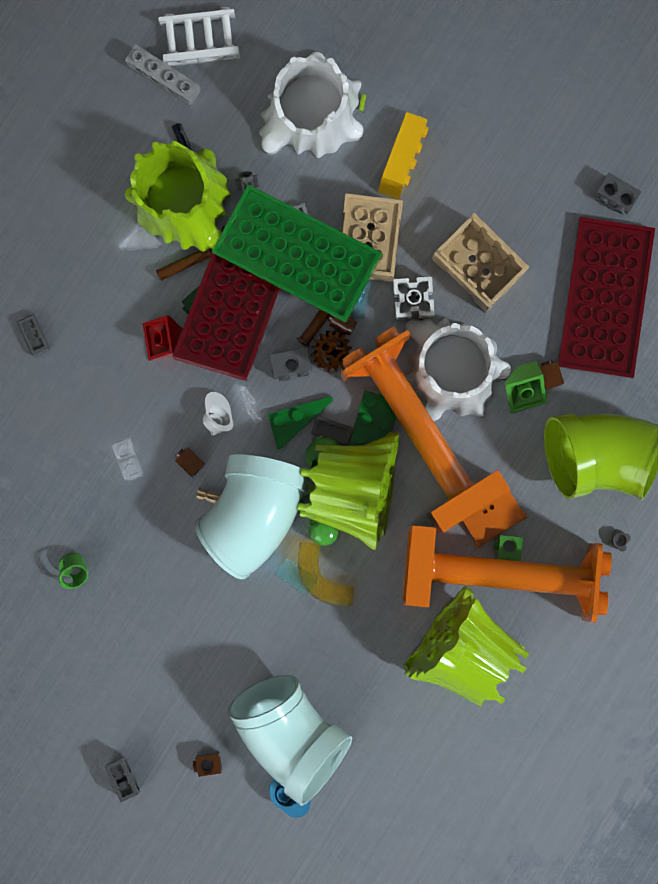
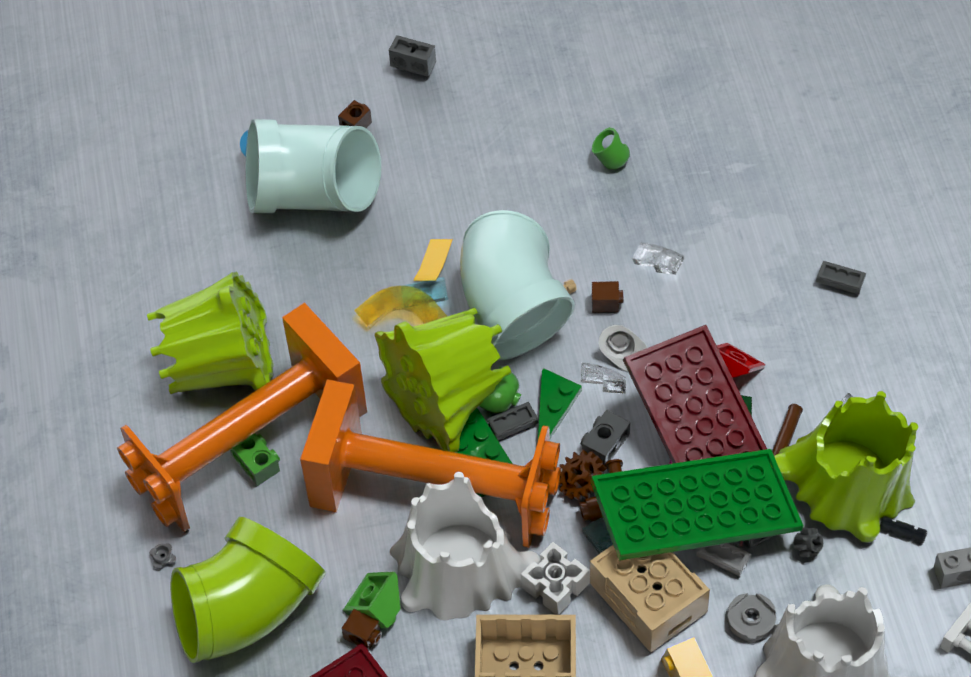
camera: 140 degrees right, 30 degrees down
orange door [463,491,527,548] -> none
none -> yellow sticker [413,239,453,281]
none -> light grey plate [727,593,776,643]

